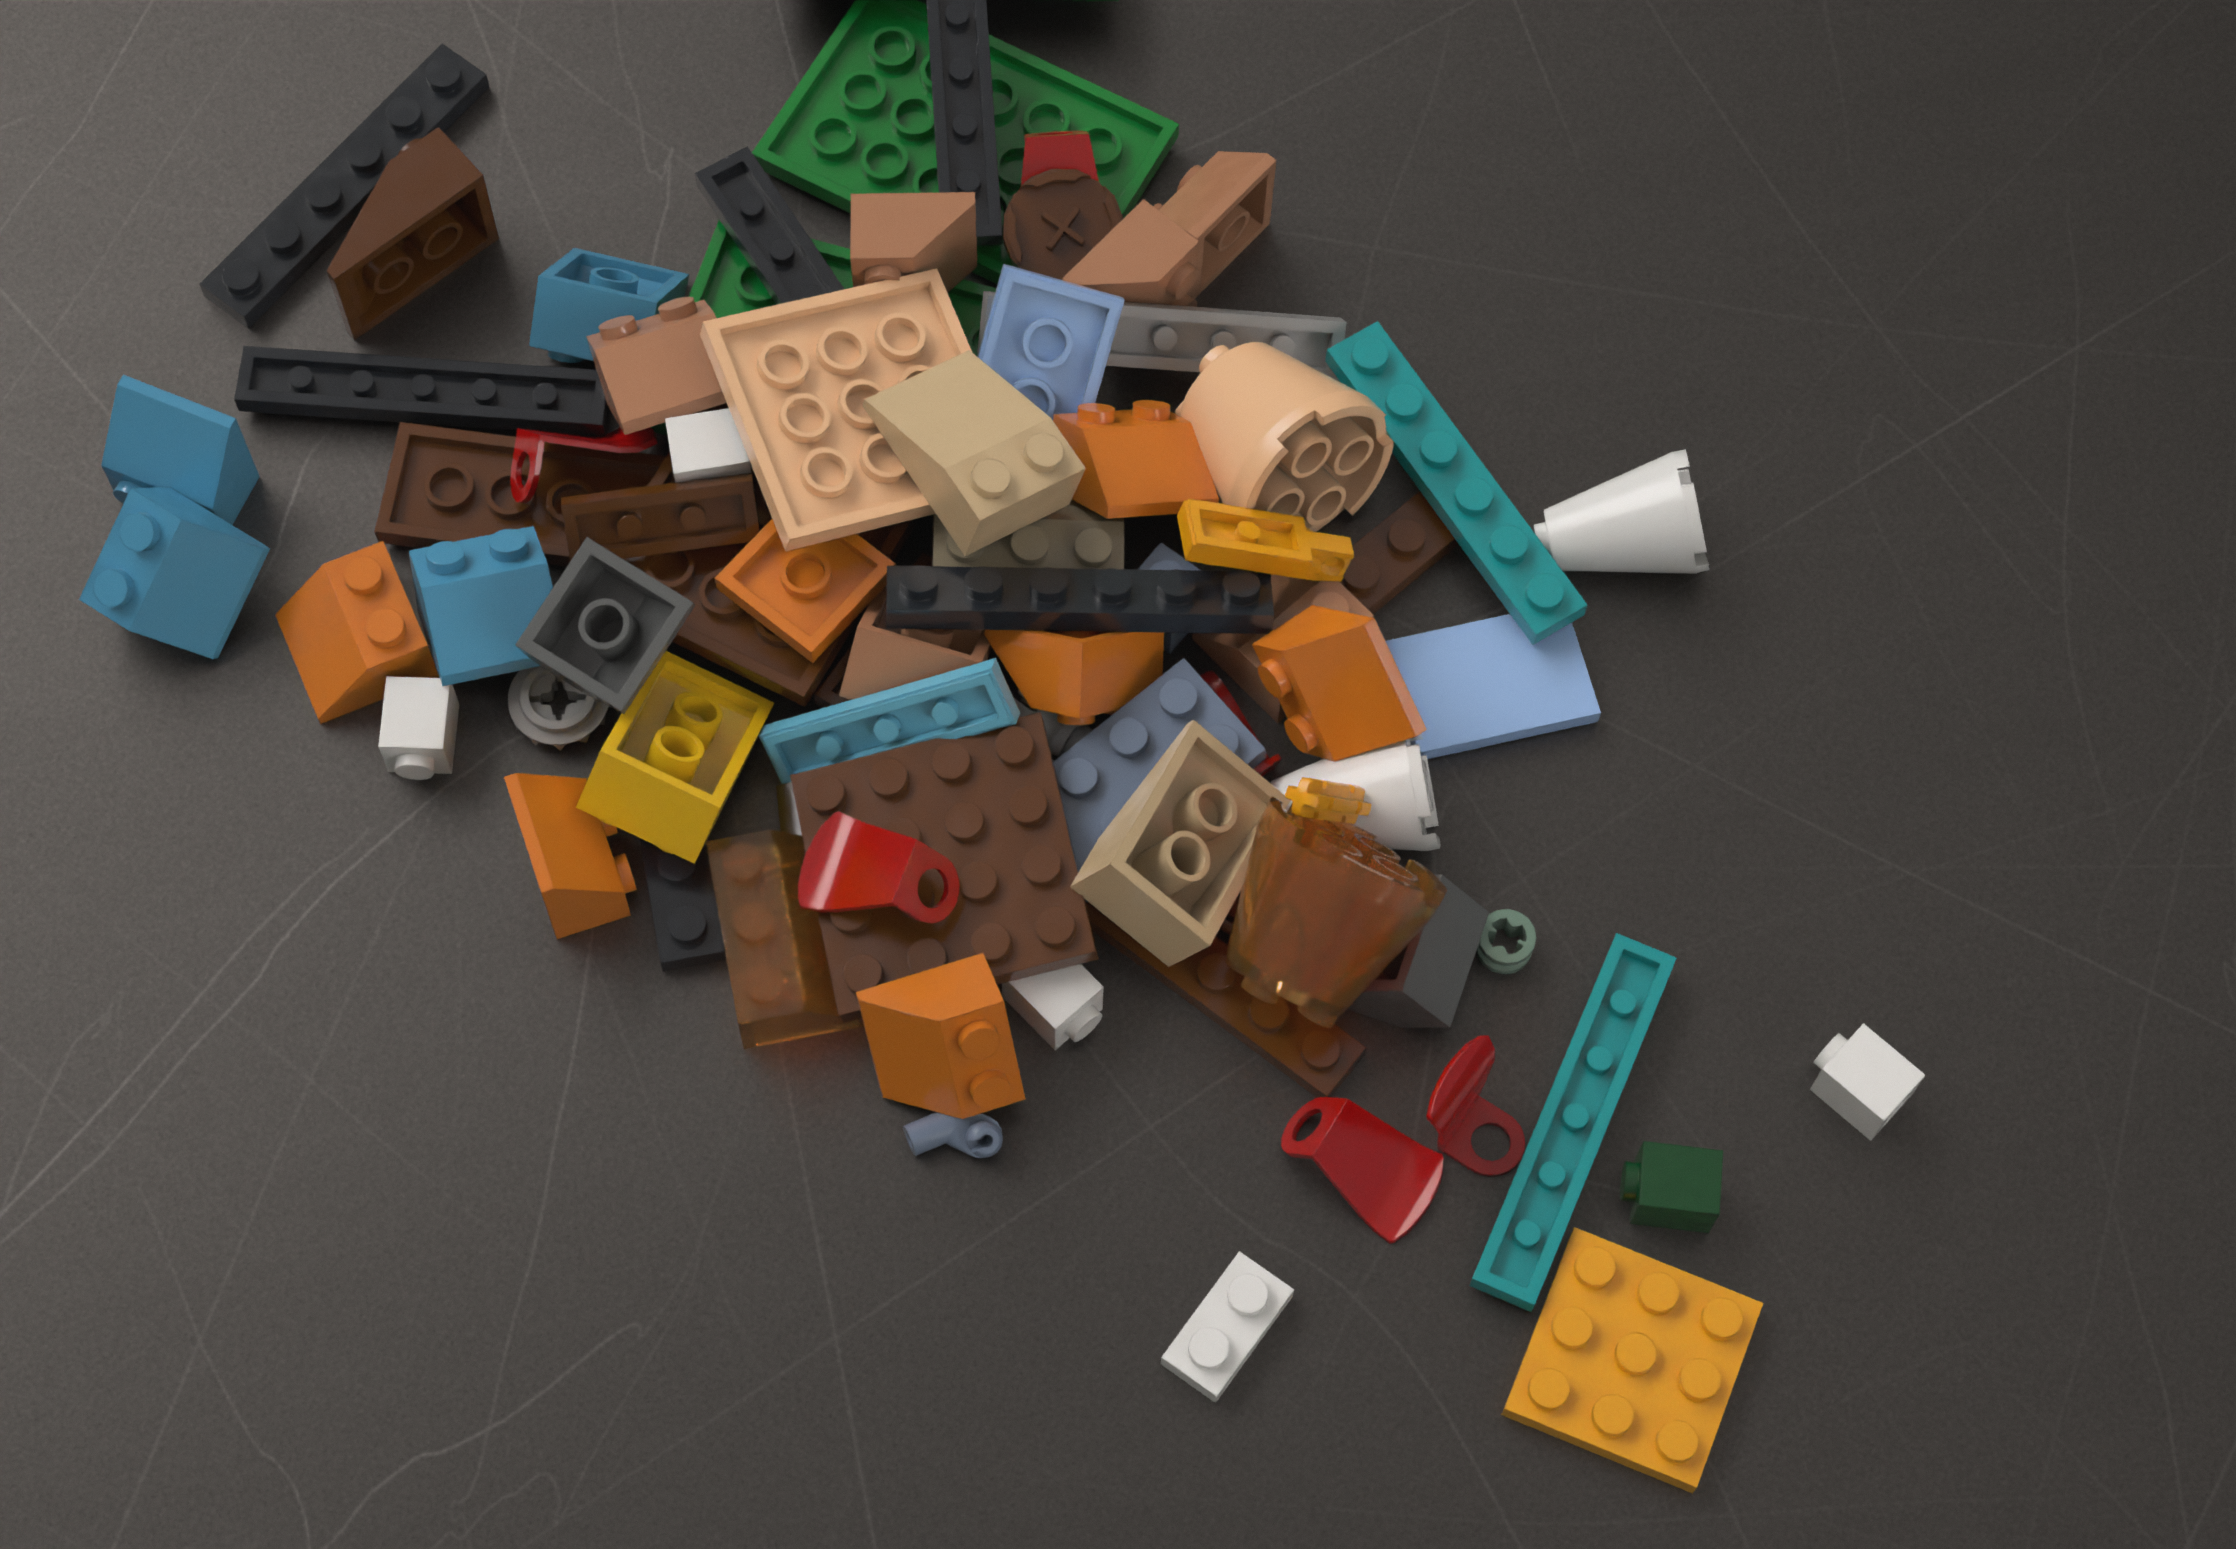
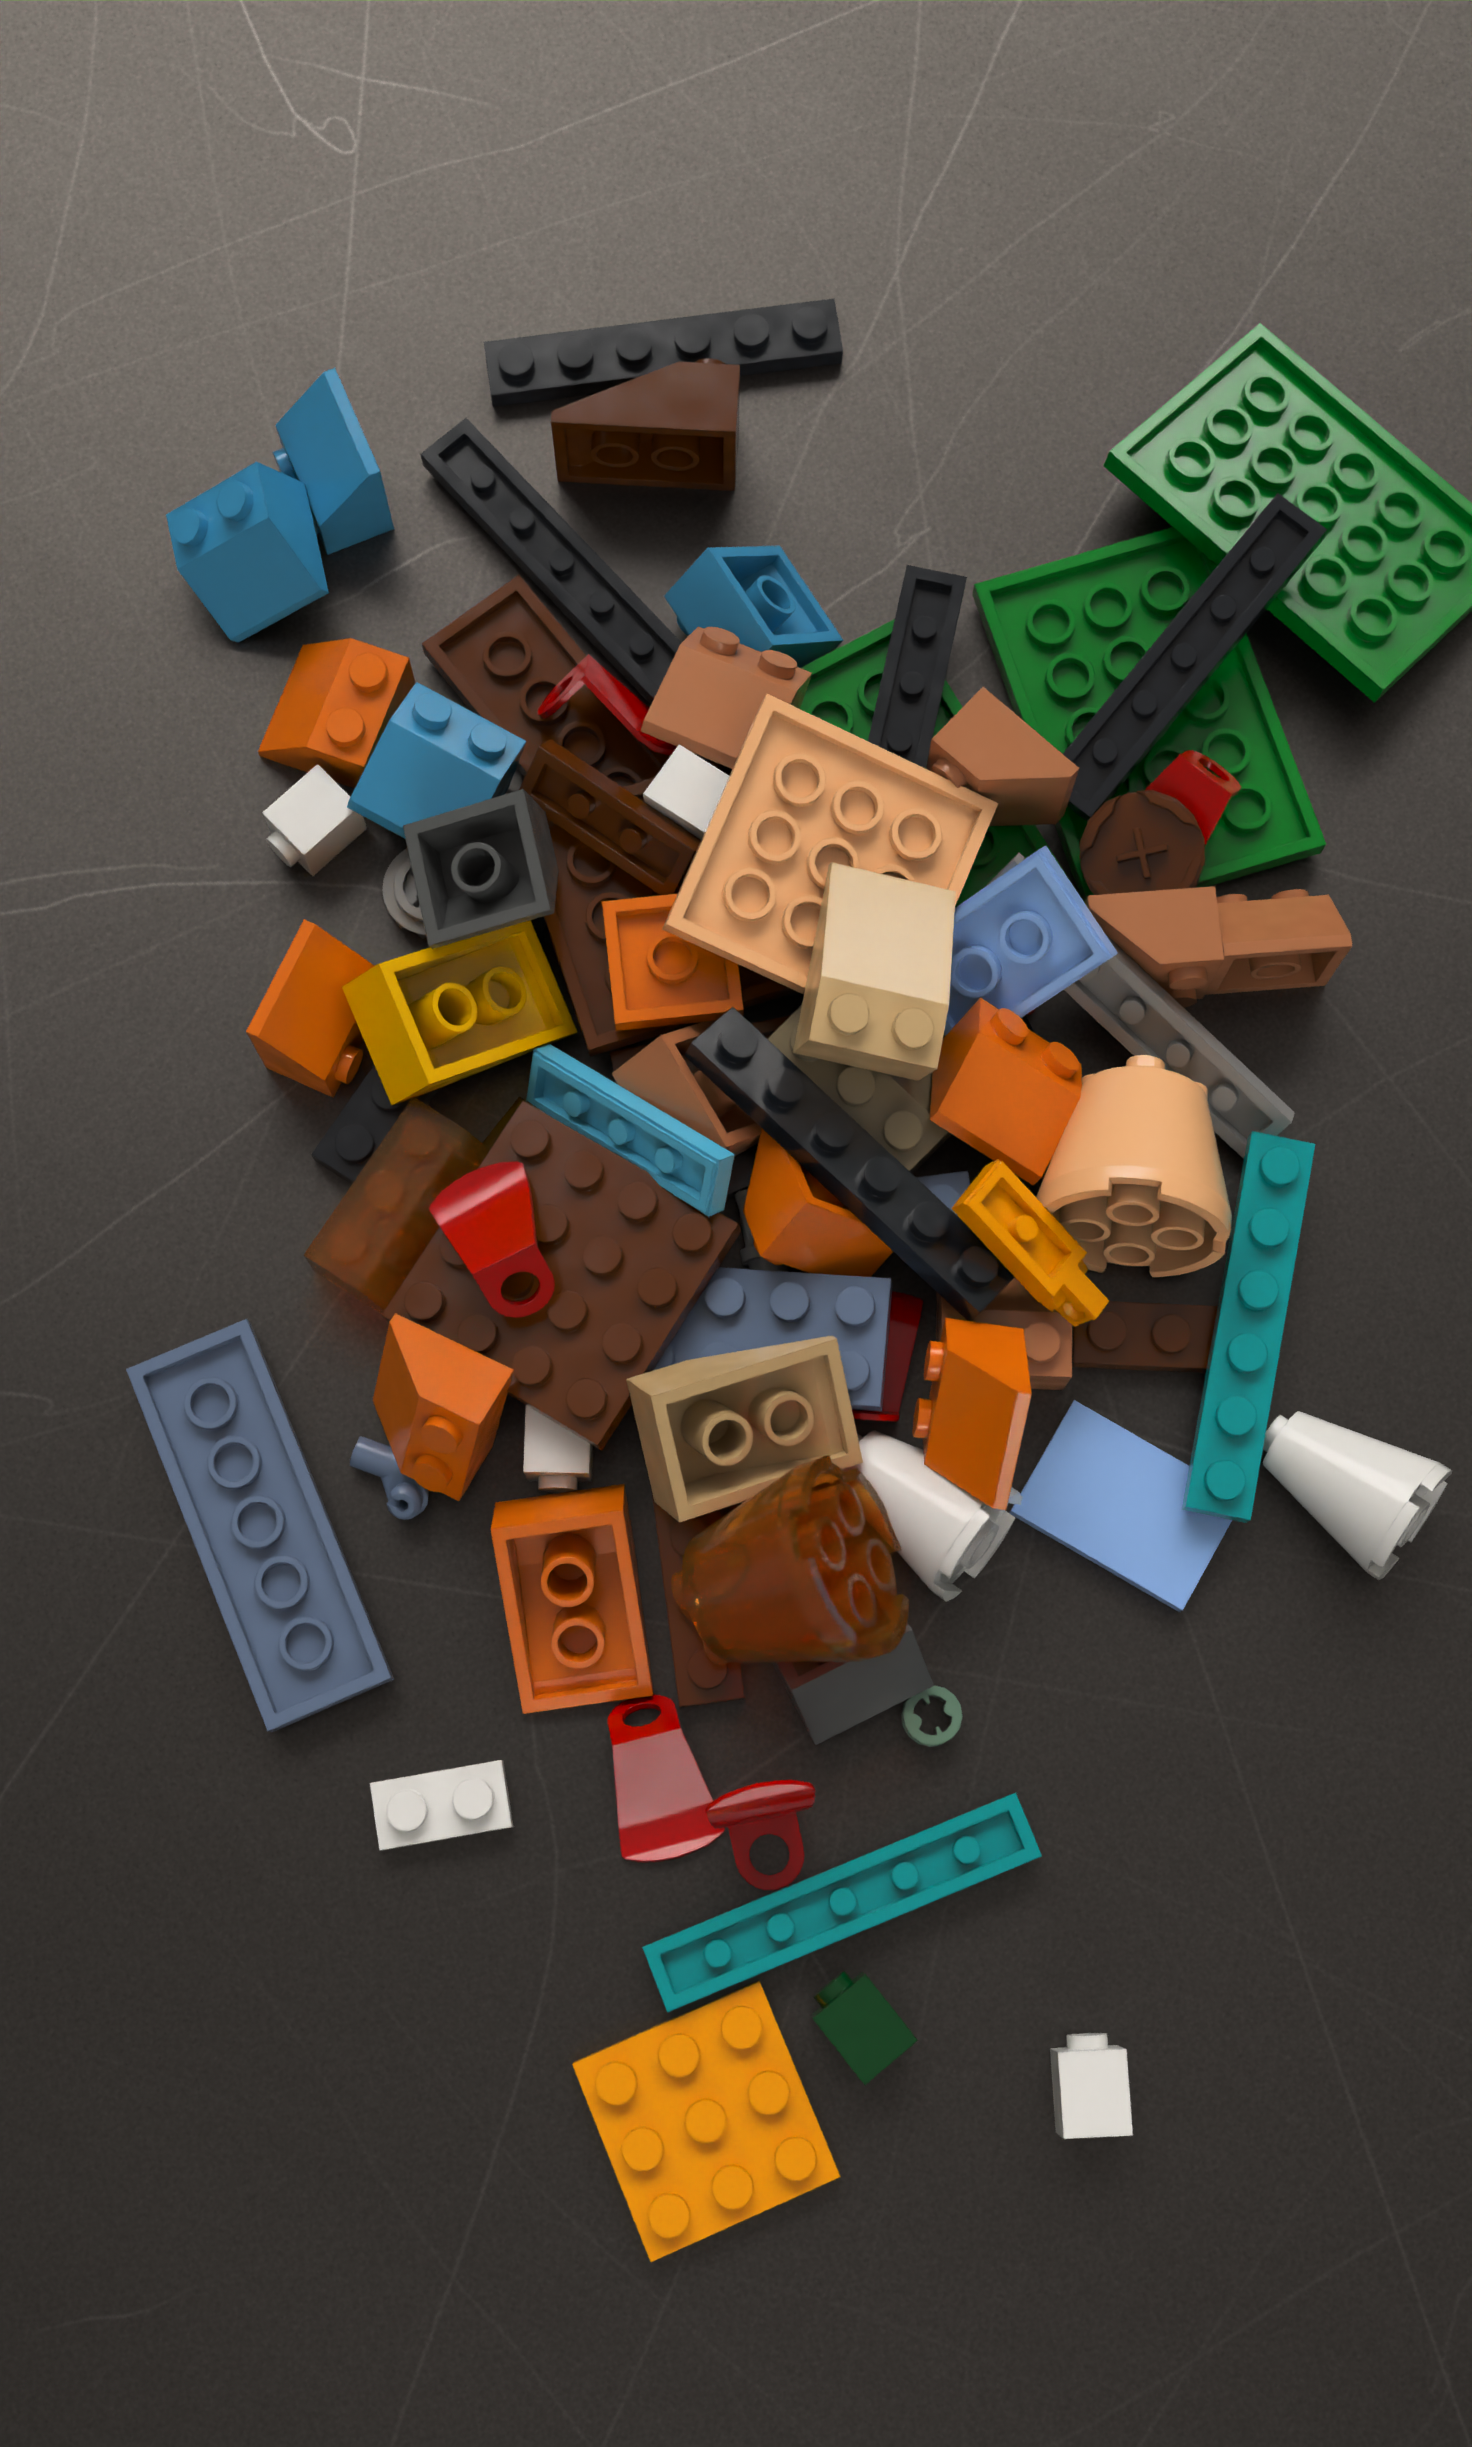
camera: 45 degrees right, 10 degrees up
light orange axle [1285,777,1371,824] -> none
none -> sand blue plate [126,1319,394,1733]
none -> orange slope [490,1484,653,1714]

